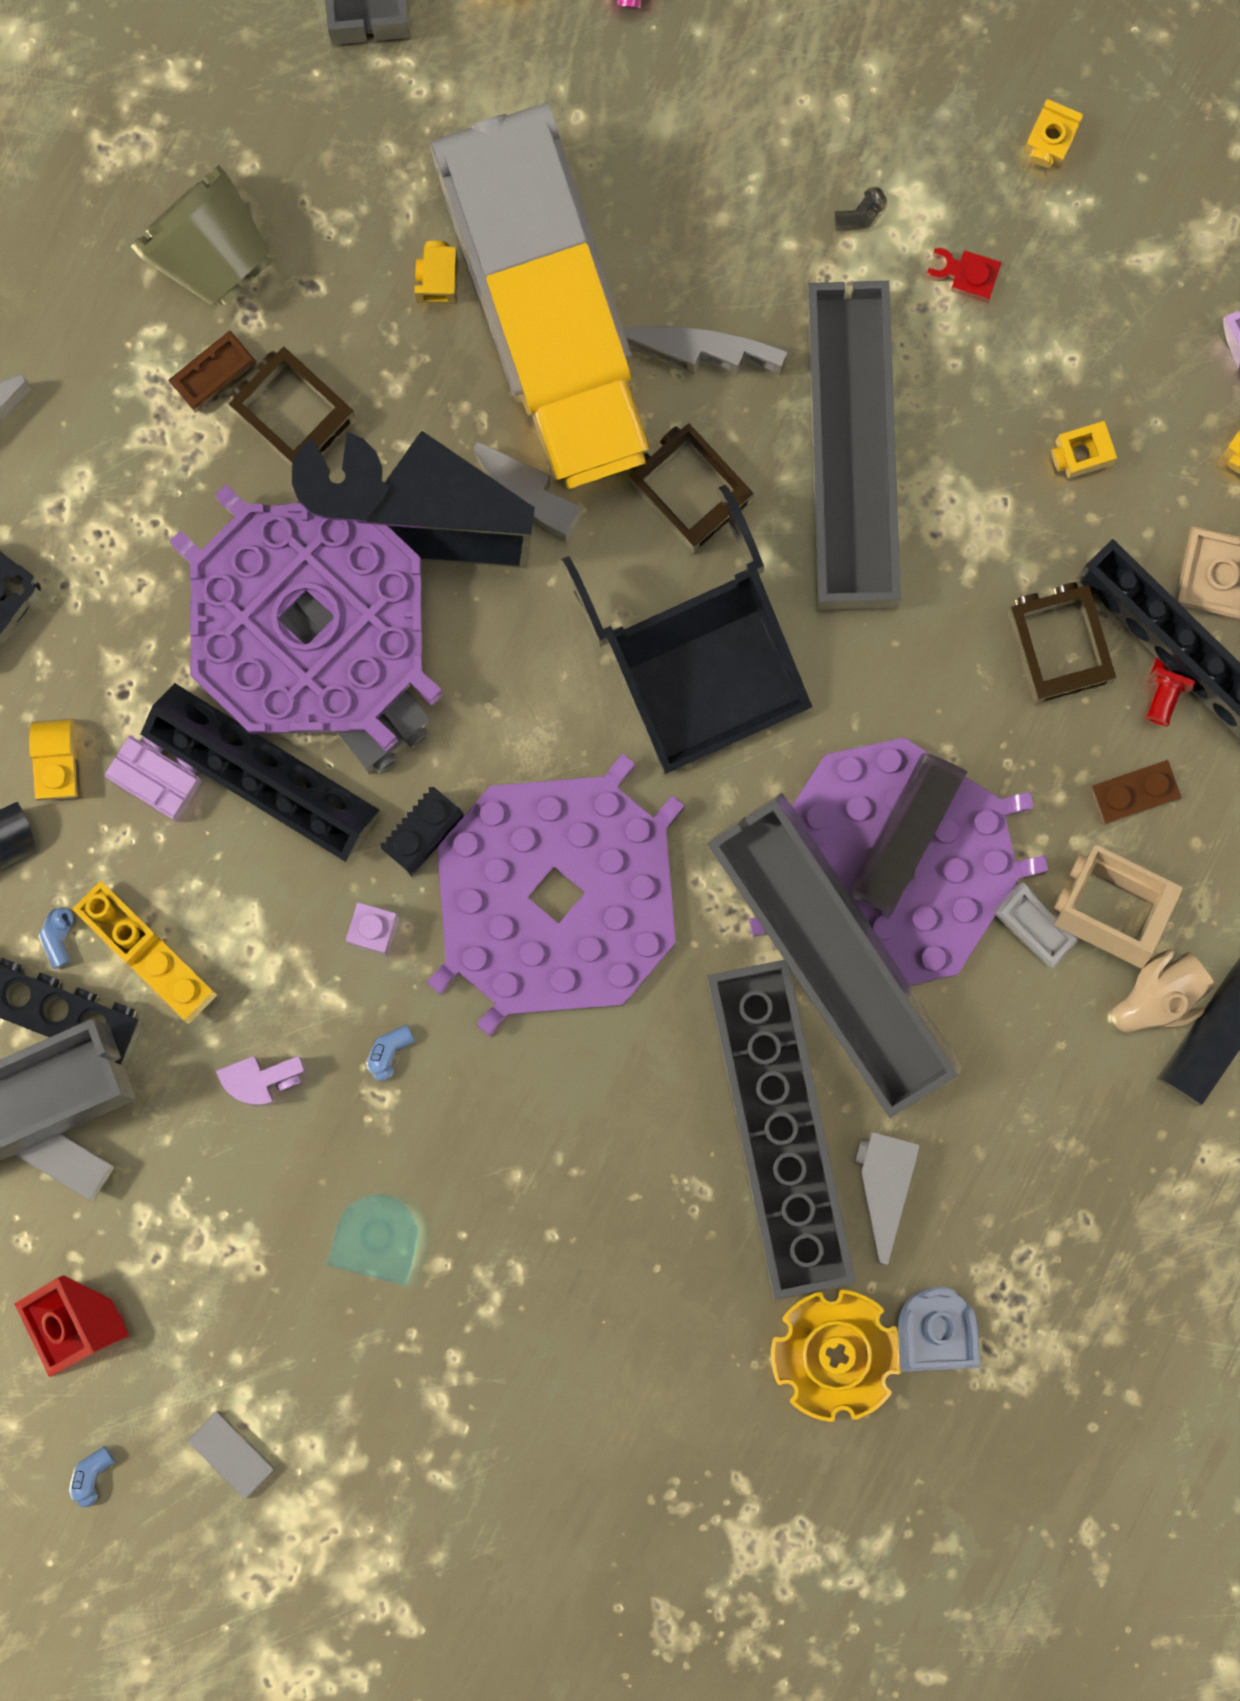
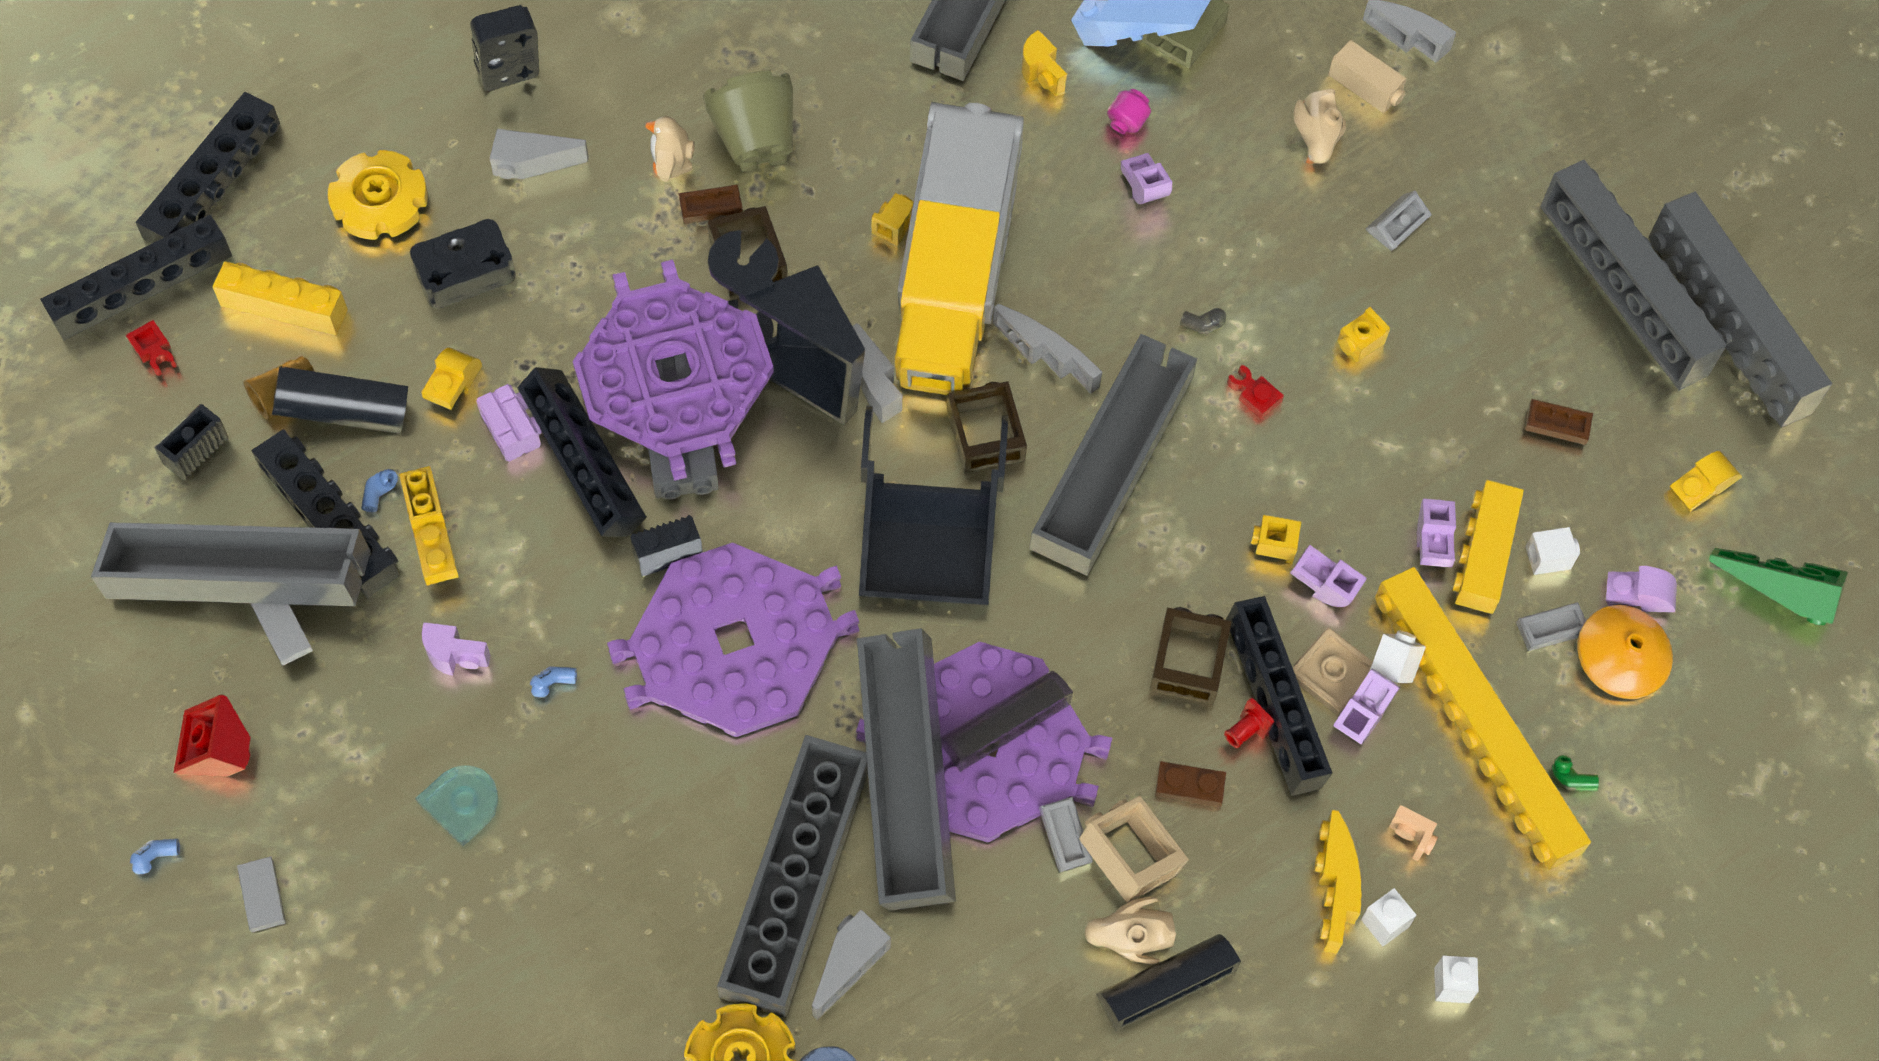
camera: 20 degrees right, 20 degrees down
lavender brick [346,902,399,957] -> none
none -> tan animal [645,116,695,182]
none -> lavender brick [1121,153,1172,204]
none -> lavender brick [1290,545,1367,607]

